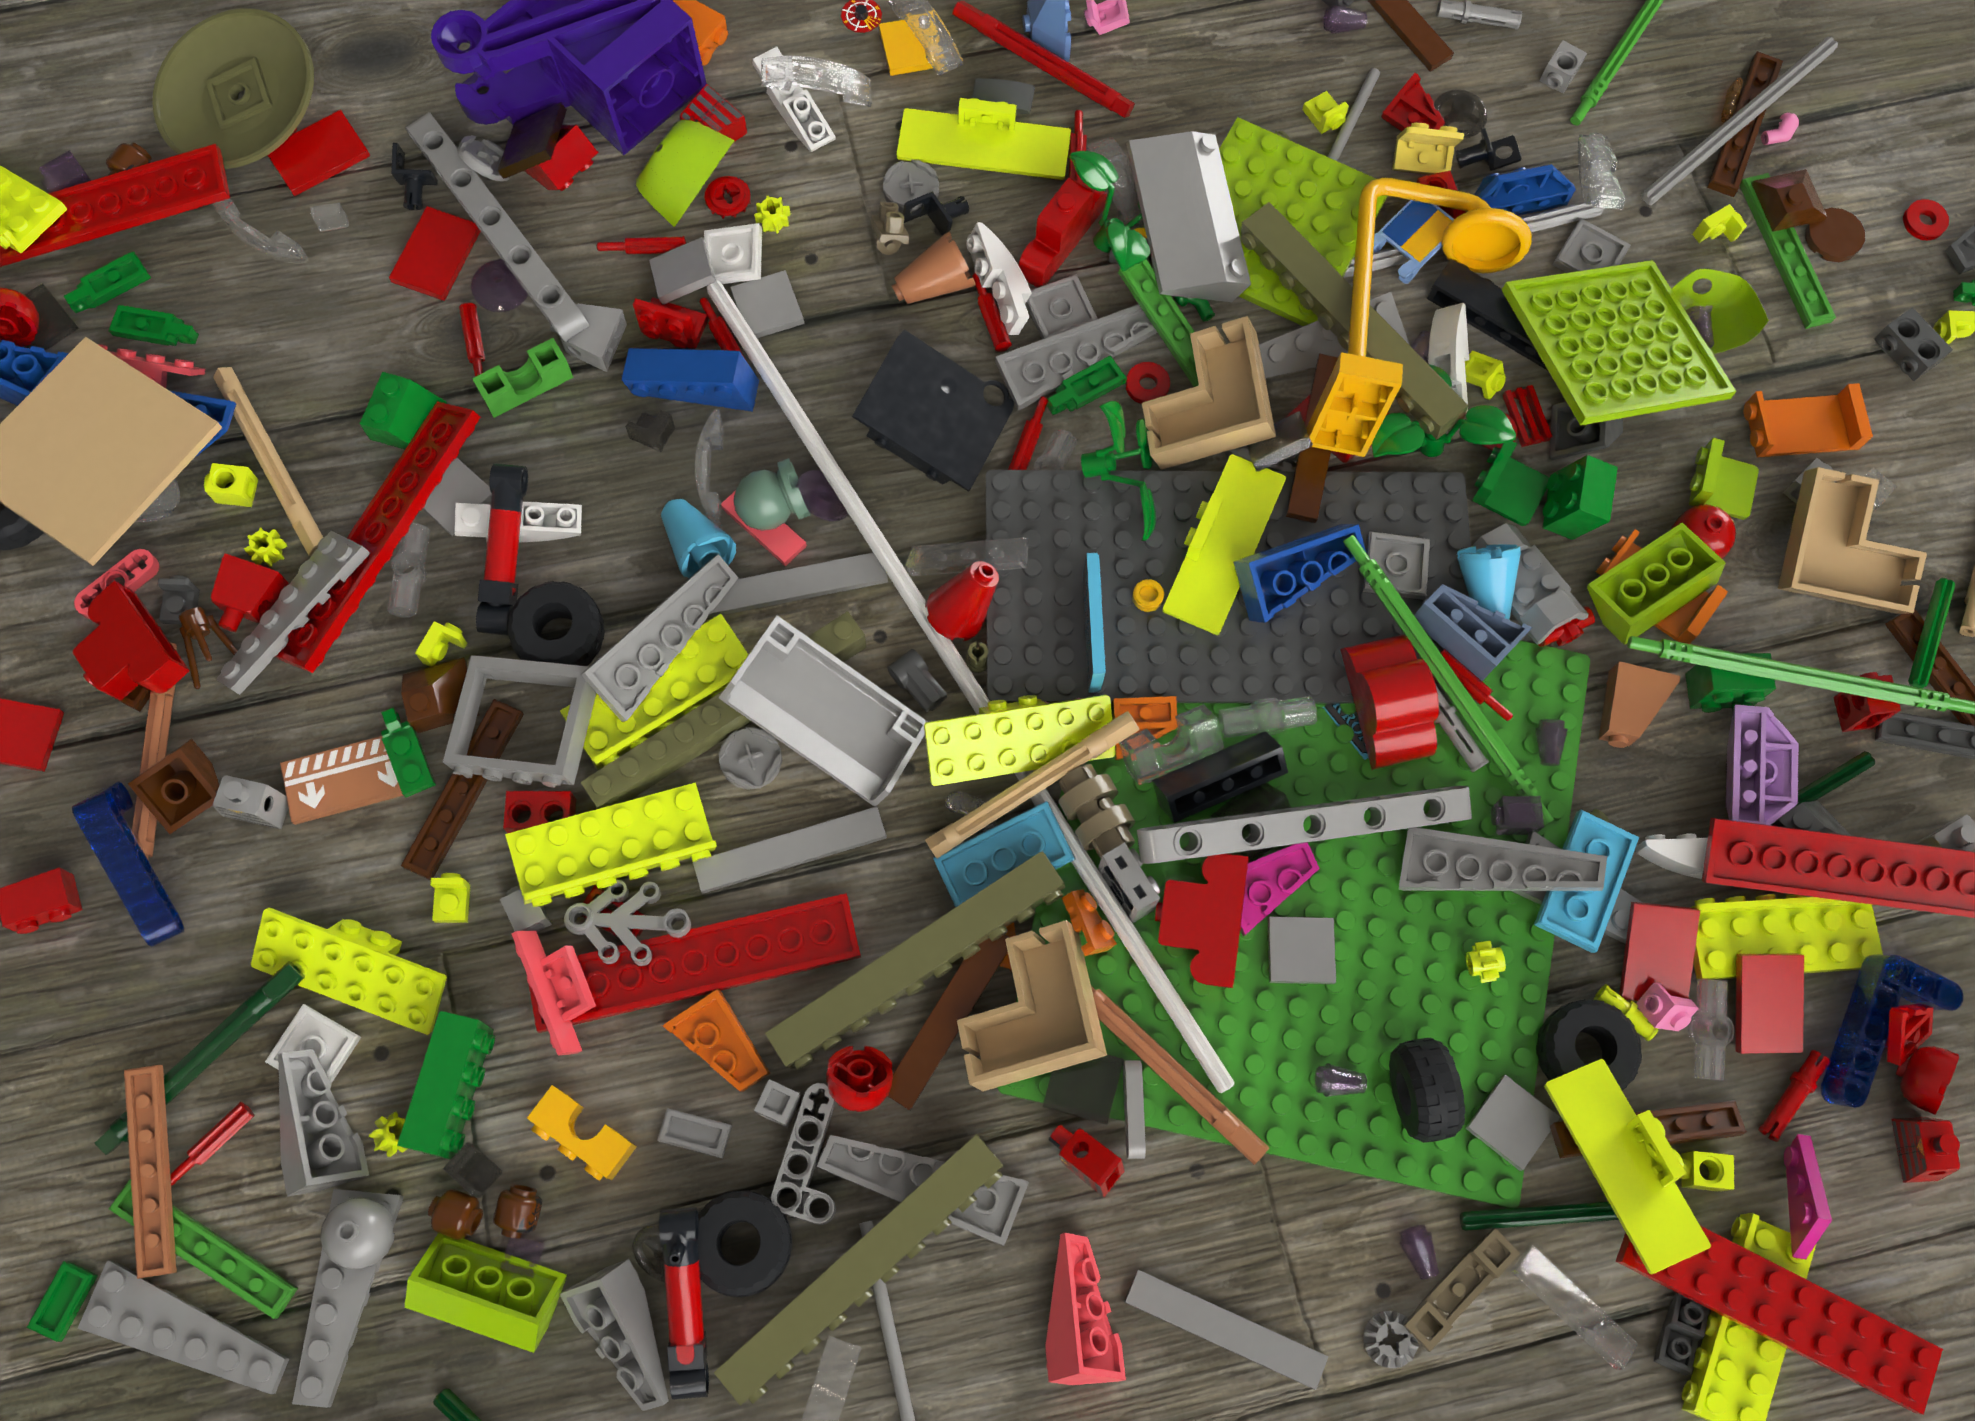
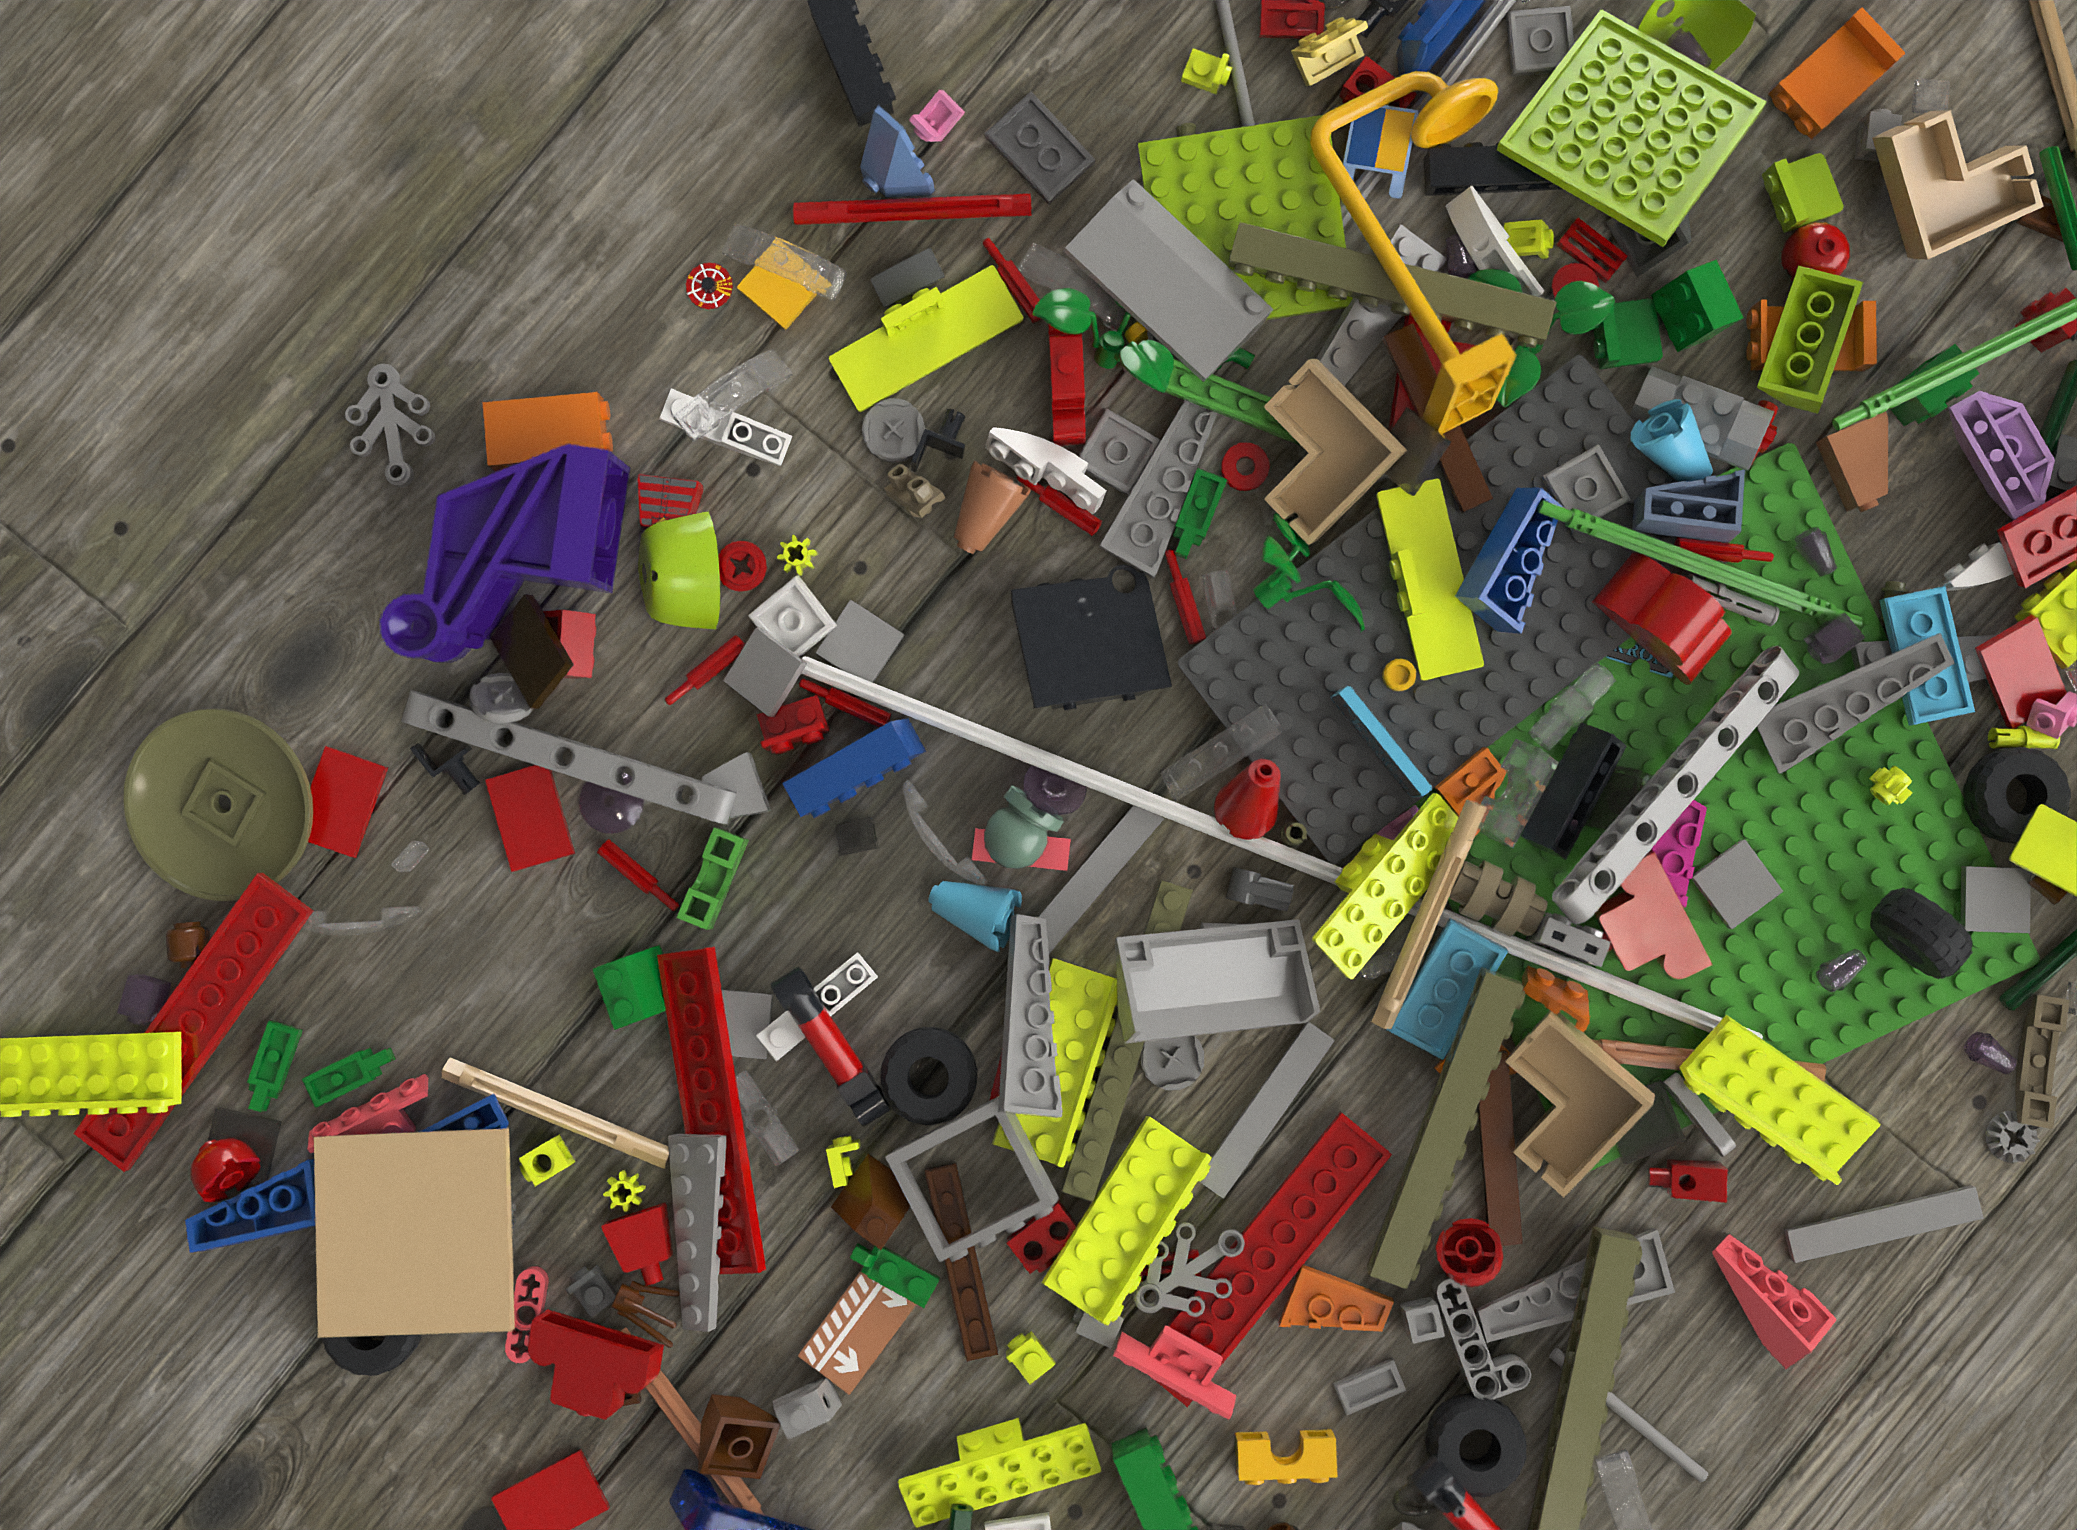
camera: 30 degrees left, 15 degrees up
none -> flat silver tile [985,92,1095,205]
none -> neon yellow bracket [1679,1015,1881,1185]

